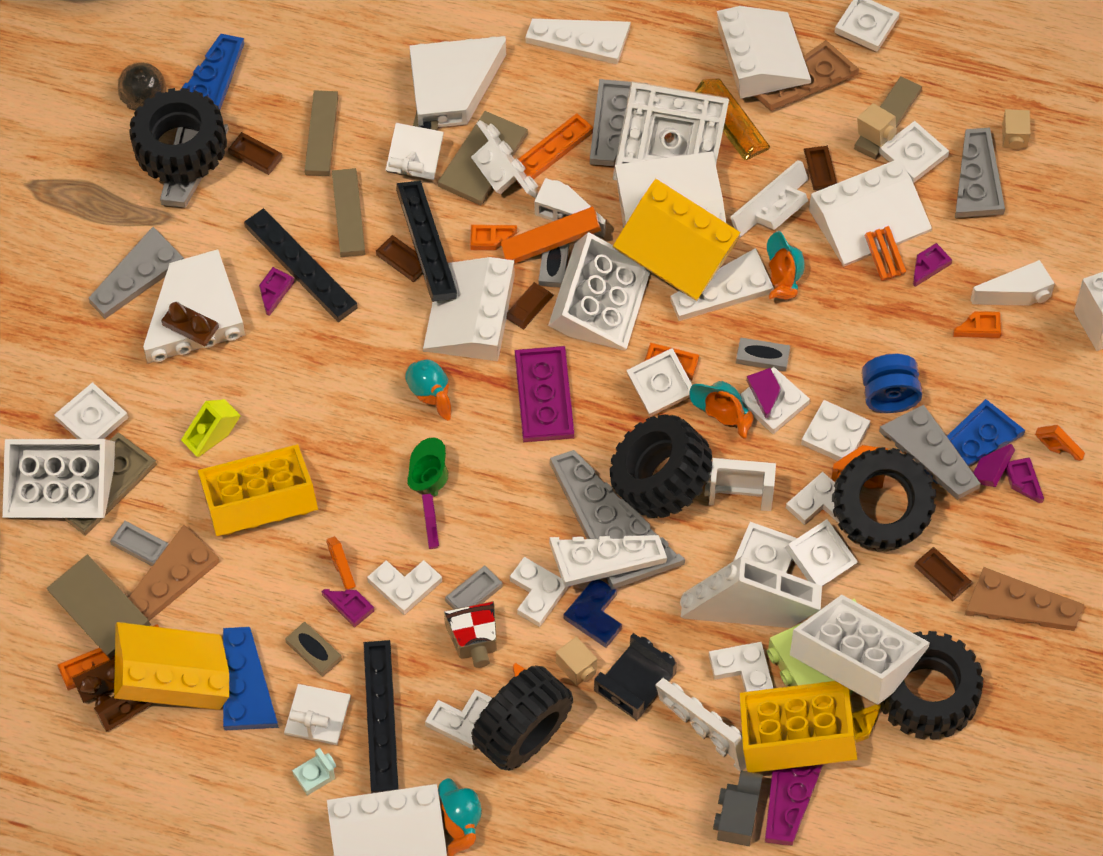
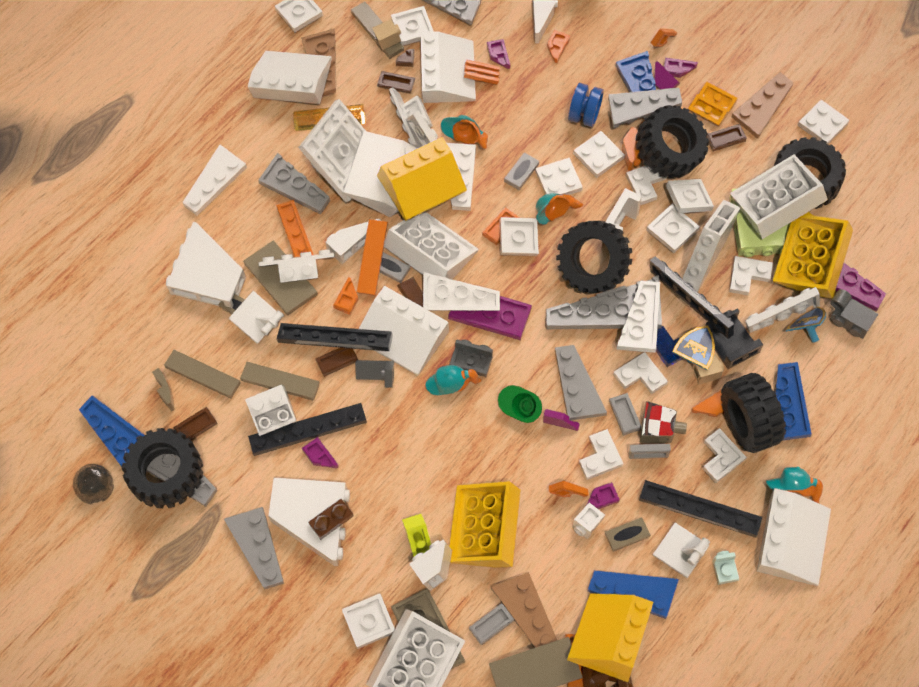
camera: 65 degrees left, 5 degrees up
magenta tile [746,368,781,419] -> none
none -> dark tan slope [152,368,175,412]
none -> white slope [245,385,296,436]
none -> dark grey bracket [355,360,394,388]
none -> tile [396,49,415,67]
none -> white plate [406,111,438,146]
none -> white slope [410,540,452,591]
none -> white wing [423,272,500,311]
none -> dark grey bracket [450,340,493,377]
none -> light grey wing [555,345,607,421]
none -> white bracket [572,503,605,539]
none -> light grey tile [629,444,671,459]
none -> black plate [650,256,734,339]
none -> shield [672,326,715,370]
none -> light orange slope [688,82,738,126]
none -> blue wing [776,362,812,440]
none -> shield [786,306,826,343]
none -> white plate [798,100,850,144]

